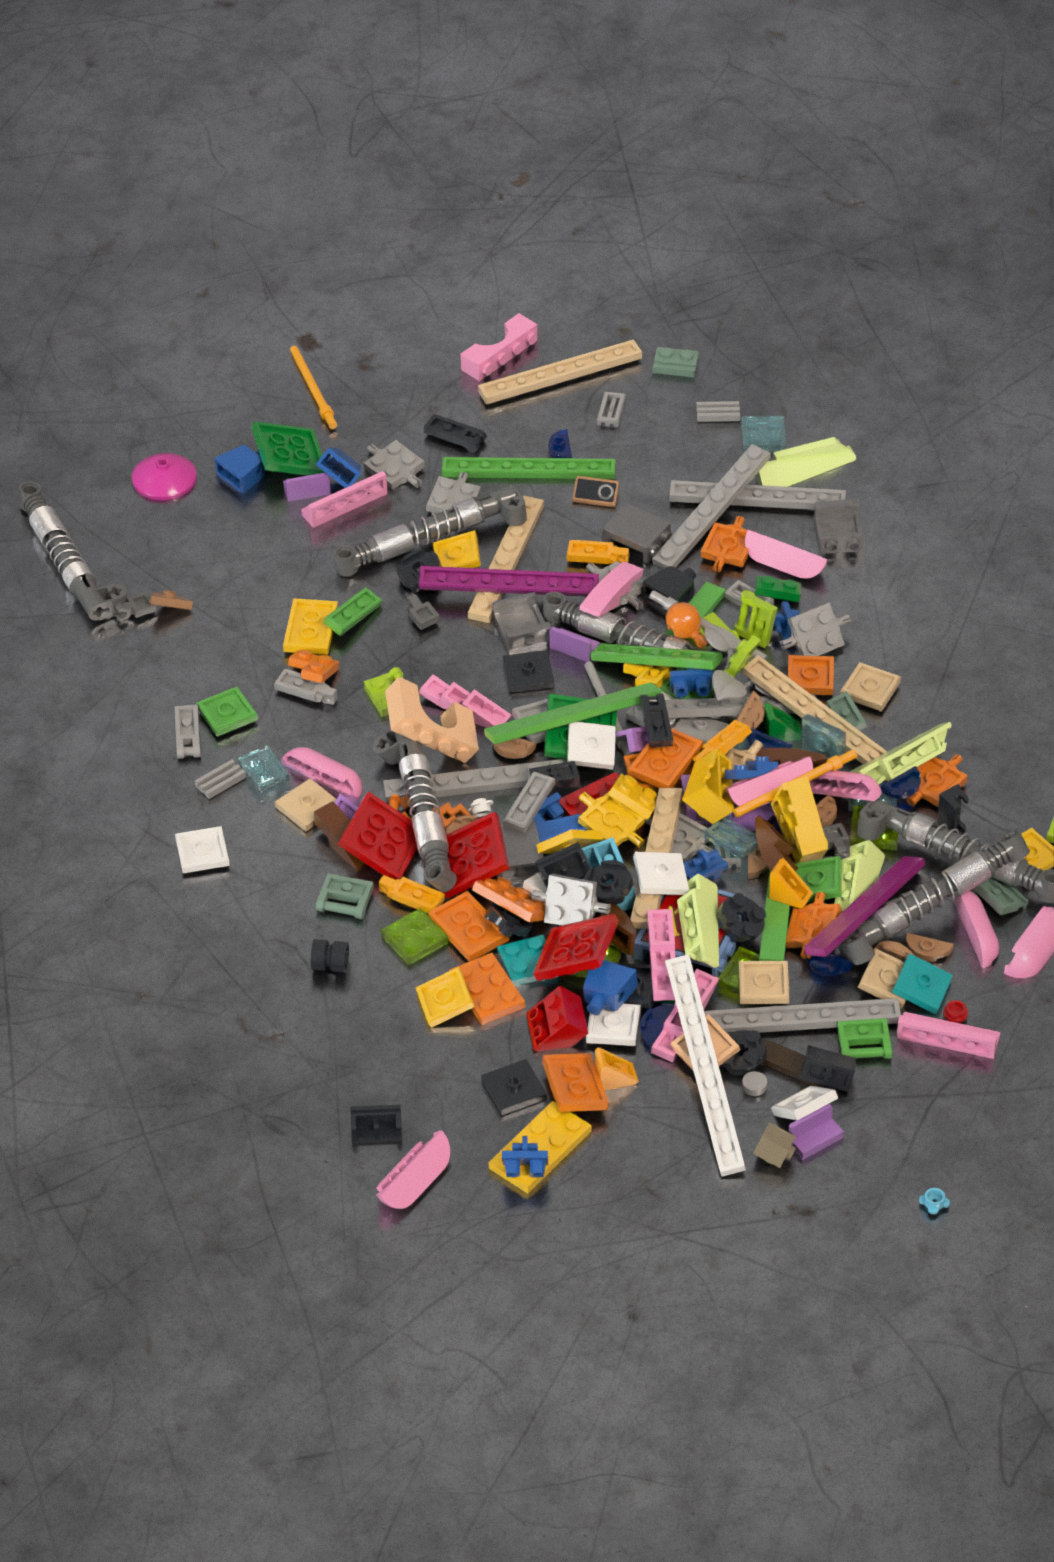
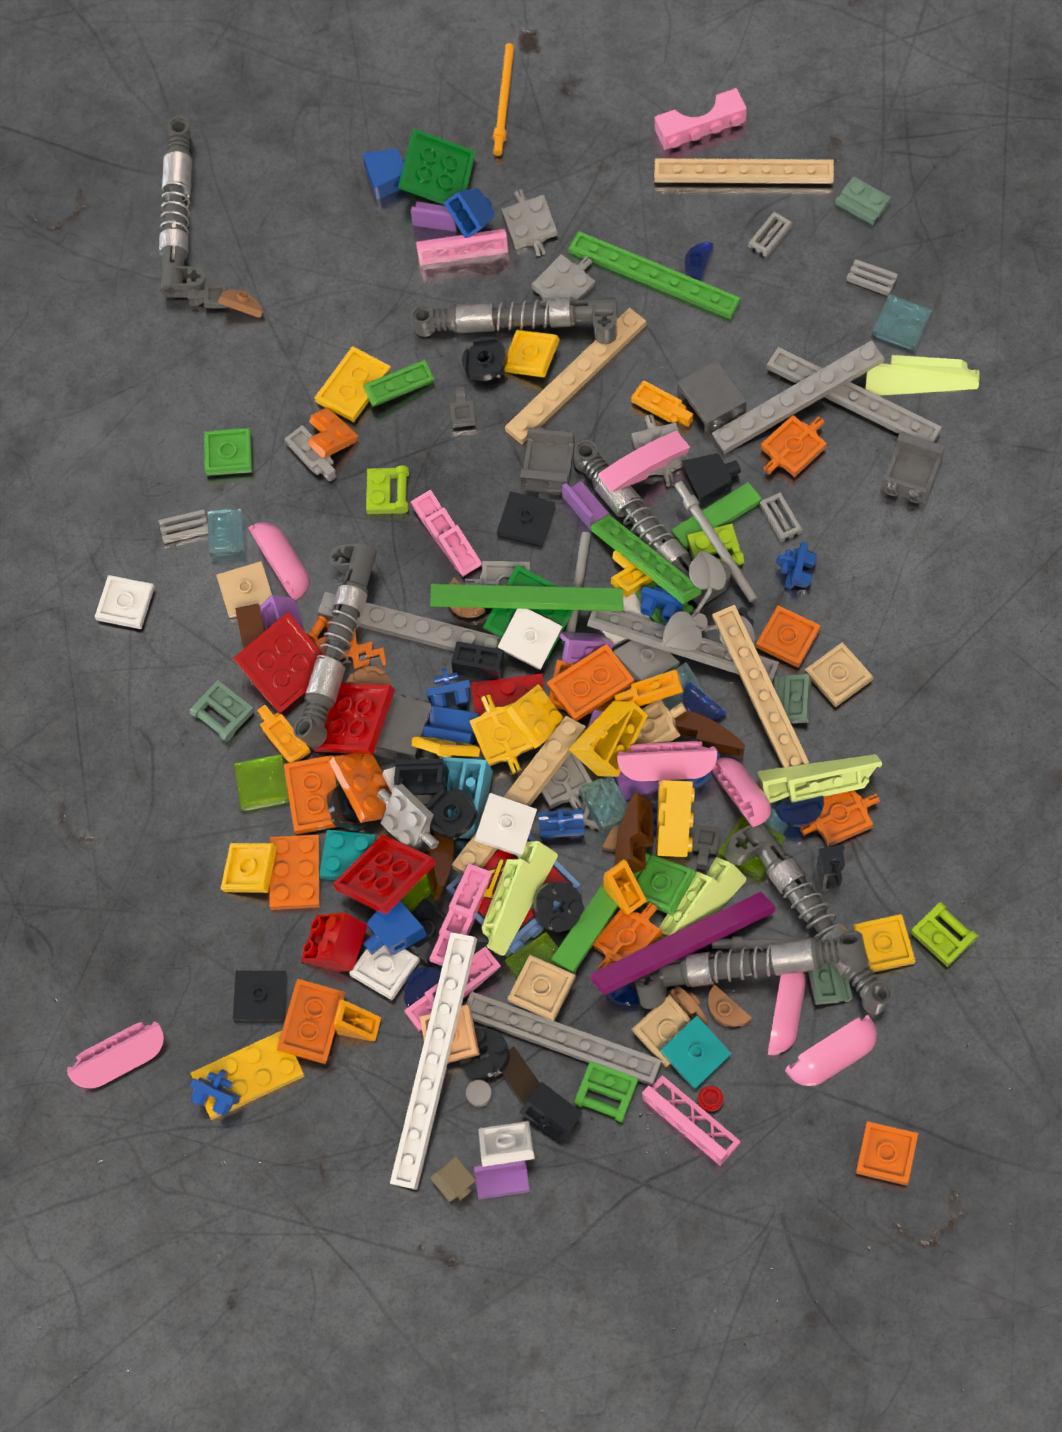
camera: 30 degrees right, 20 degrees up
dark pink dish [132,453,197,500] -> none
light grey plate [175,705,201,759] -> none
black wheel [310,939,349,973] -> none
black hinge [350,1105,402,1144] -> none
light nougat arch [385,677,479,763] -> none
magenta tile [419,566,599,597] -> none
black plate [424,414,487,453] -> none
white plate [468,798,493,818] -> none
light grey tile [503,772,555,833] -> none
slope [572,476,619,507] -> none
black plate [639,693,673,748] -> none
orange hair [666,602,709,649] -> none
lime plate [723,635,761,677] -> none
blue slope [725,757,778,779] -> none
lime plate [733,590,778,648] -> none
light orange bar [733,749,857,818] -> none
medium nougat plate [736,691,765,731] -> none
bright pink brick [745,530,828,578] -> none
green plate [755,576,801,602] -> none
green slope [764,702,804,744] -> none
light grey plate [780,602,851,656] -> none
clear light blue plate [801,713,846,770] -> none
medium nougat plate [816,795,837,827] -> none
medium azure plate [919,1188,950,1214] -> none

